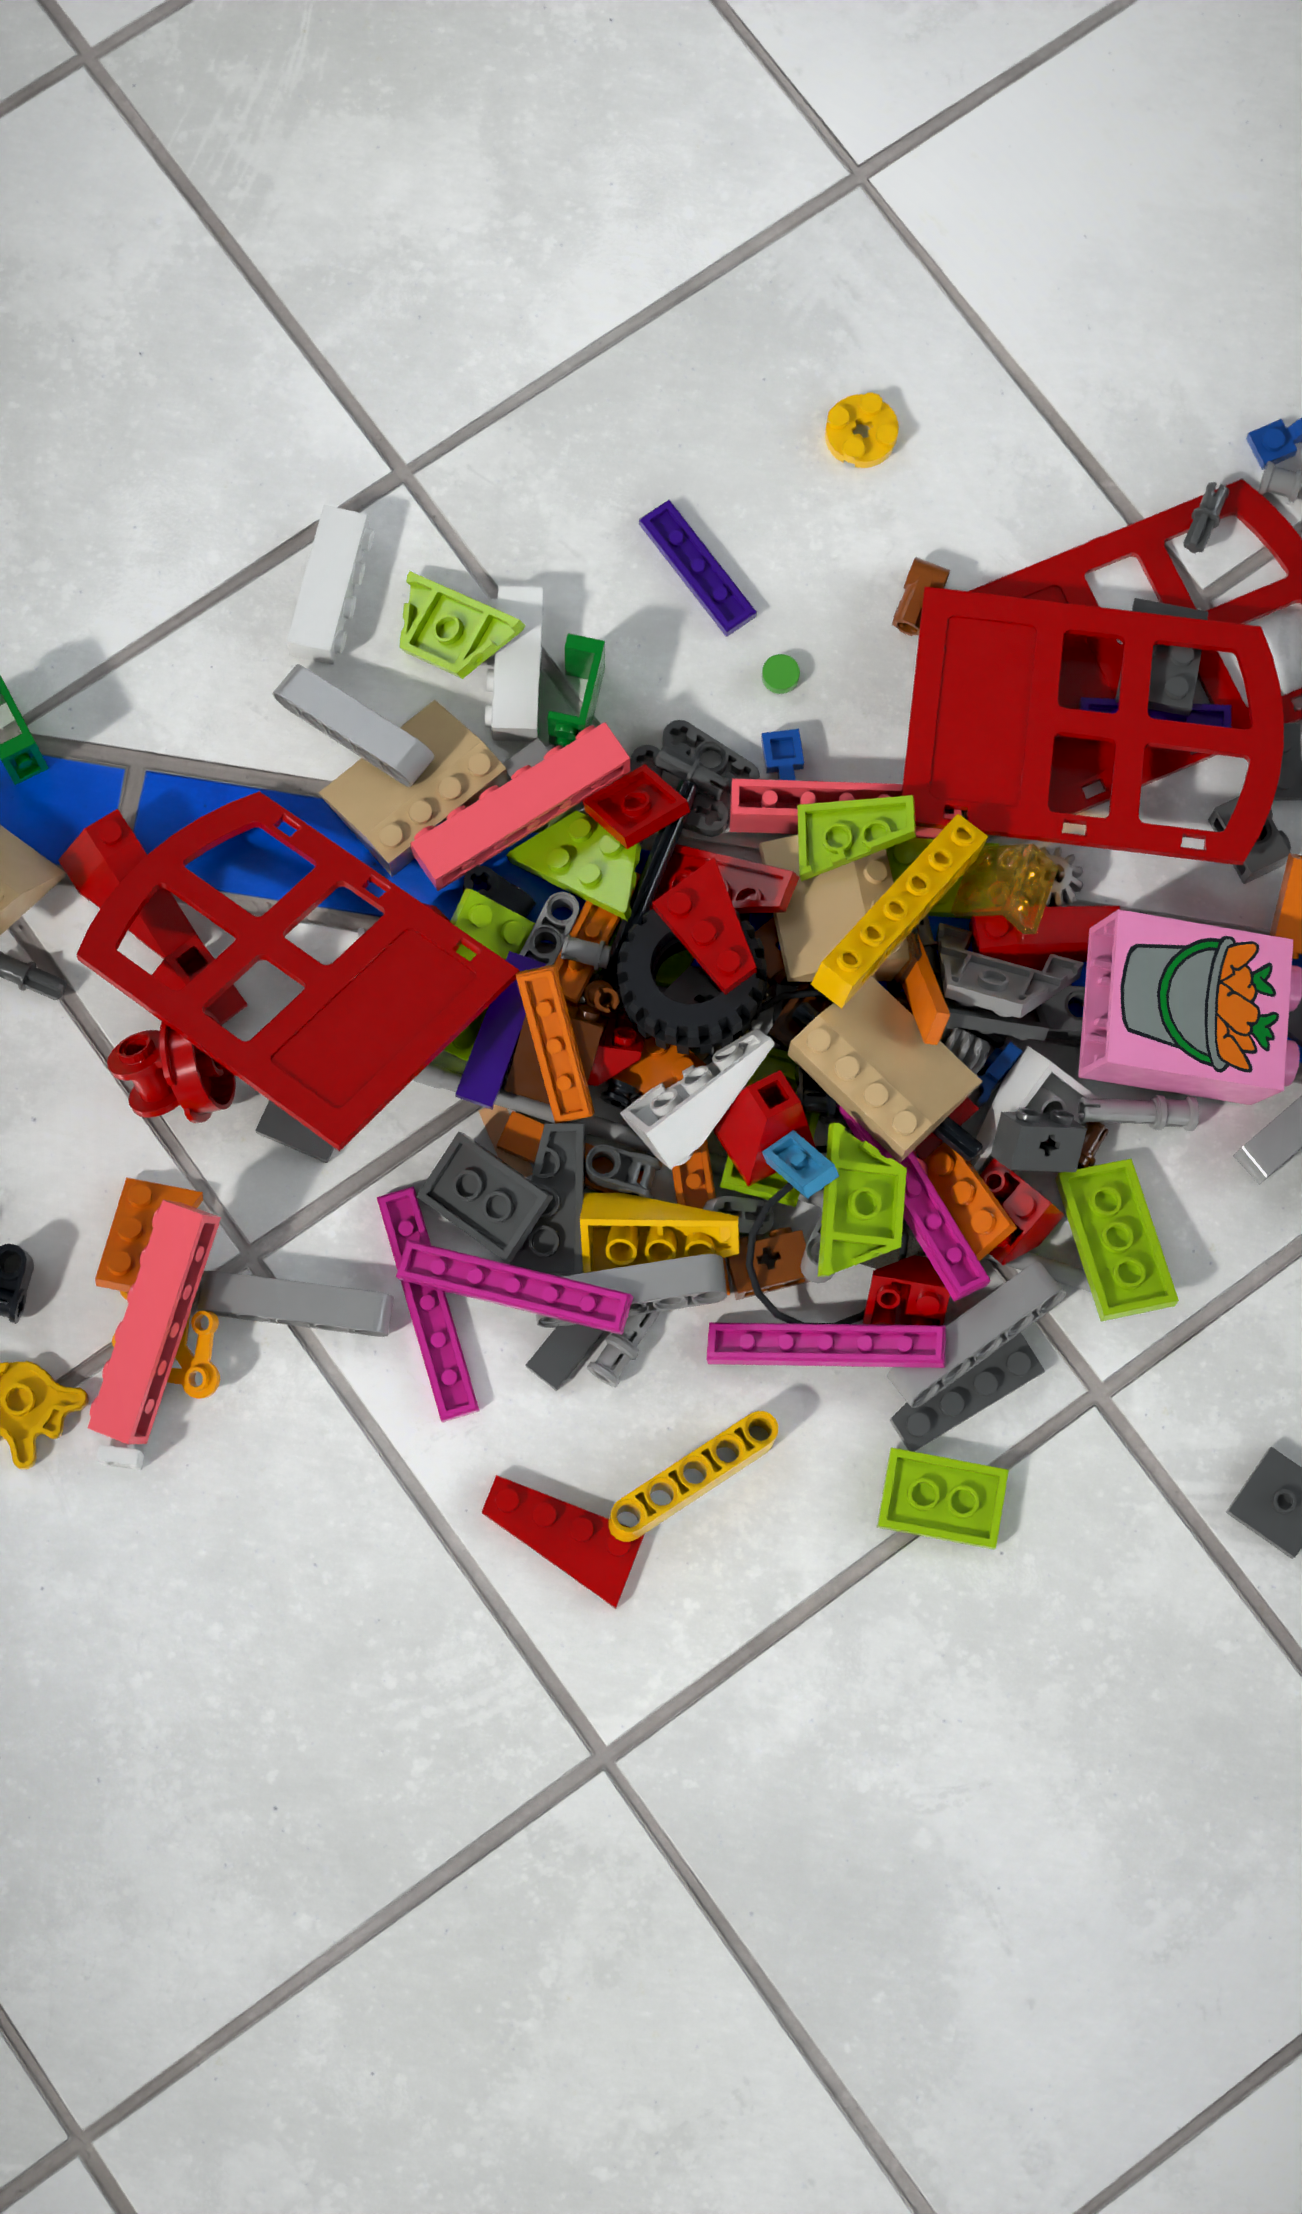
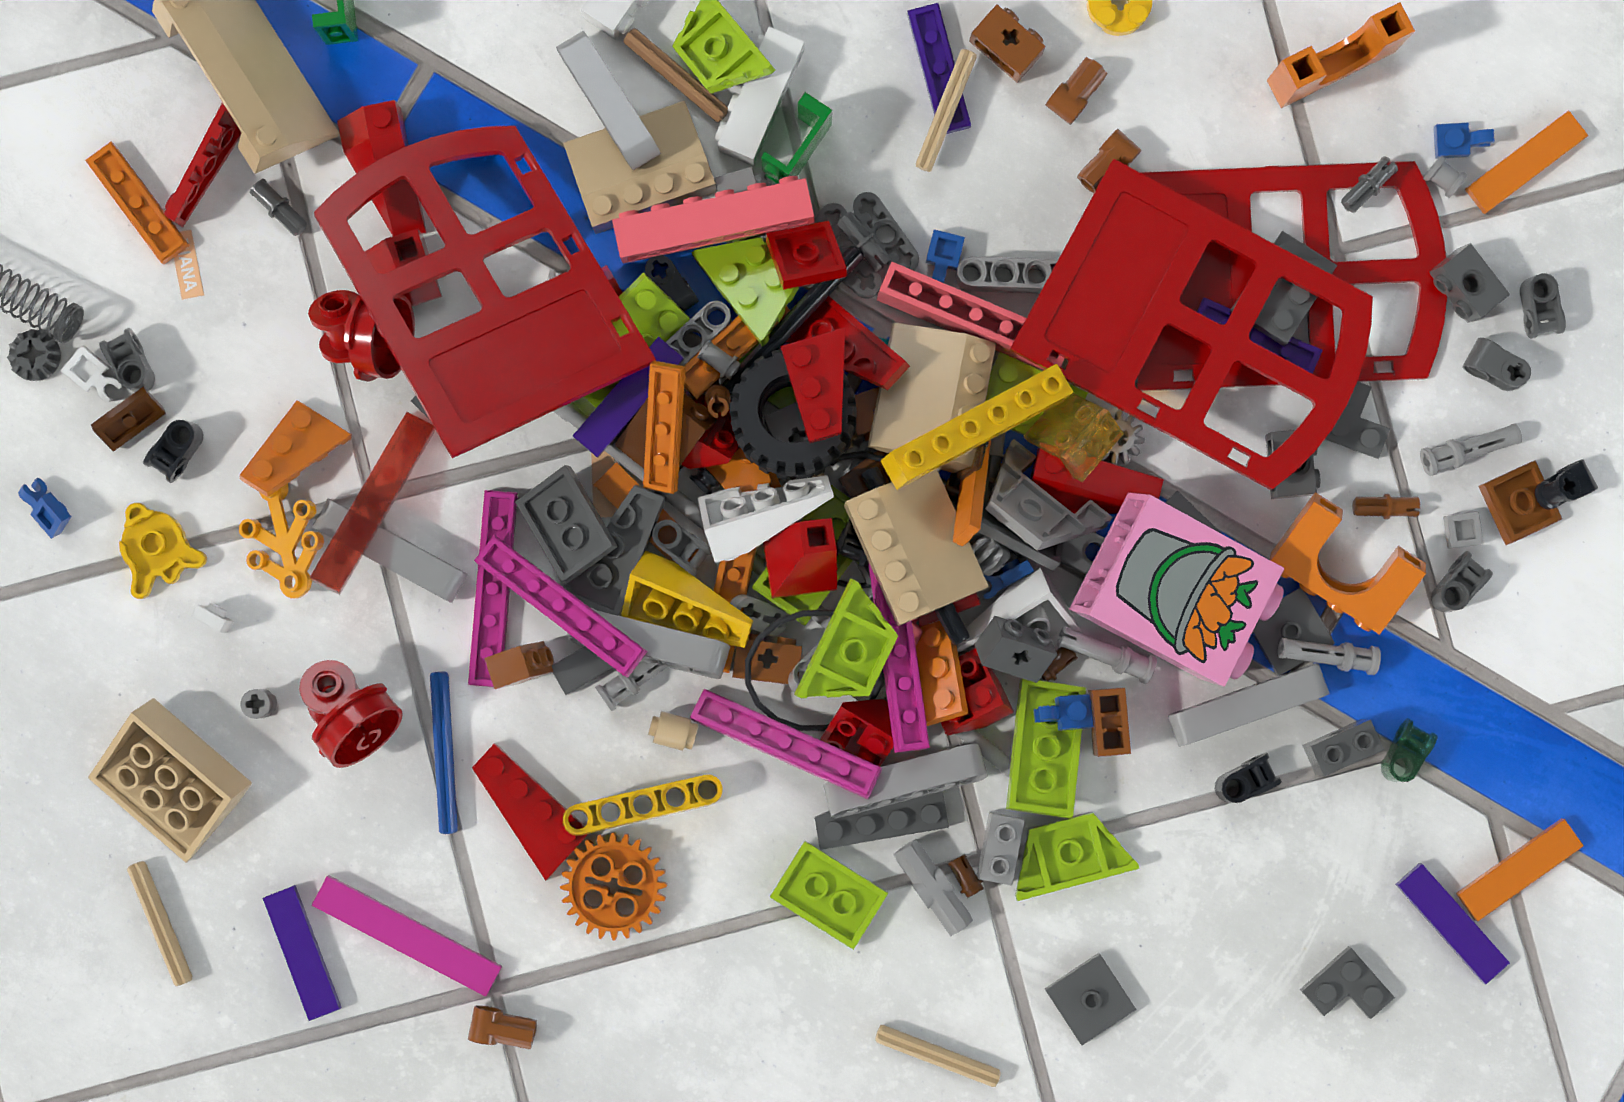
camera: 20 degrees right, 10 degrees up
coral brick [88,1200,221,1444] -> none
bright green tile [762,654,800,694] -> none
dark azure plate [762,1130,839,1198] -> none
lime wing [797,795,916,882] -> none
none -> tan slope [88,698,252,863]
none -> tan axle [127,861,193,986]
none -> light grey bush [240,689,277,719]
none -> dark purple tile [262,885,342,1021]
none -> red piece [299,660,403,768]
none -> clear red tile [310,412,435,595]
none -> dark pink tile [311,875,502,997]
none -> blue axle [430,671,458,834]
none -> dark orange piece [468,1005,537,1049]
none -> dark orange brick [484,641,554,689]
none -> orange gear [560,832,668,941]
none -> medium nougat axle [624,28,728,122]
none -> tan brick [648,711,698,751]
none -> tan axle [875,1025,1001,1087]
none -> light grey piece [893,839,973,936]
none -> tan axle [916,49,977,172]
none -> reddish brown pin [947,854,984,898]
none -> light grey beam [955,257,1058,293]
none -> dark orange brick [969,4,1046,83]
none -> light grey brick [977,812,1025,886]
none -> lime wing [1015,812,1140,901]
none -> blue plate [1034,694,1094,731]
none -> dark orange piece [1045,57,1108,125]
none -> dark orange brick [1088,688,1131,757]
none -> orange arch [1267,2,1415,108]

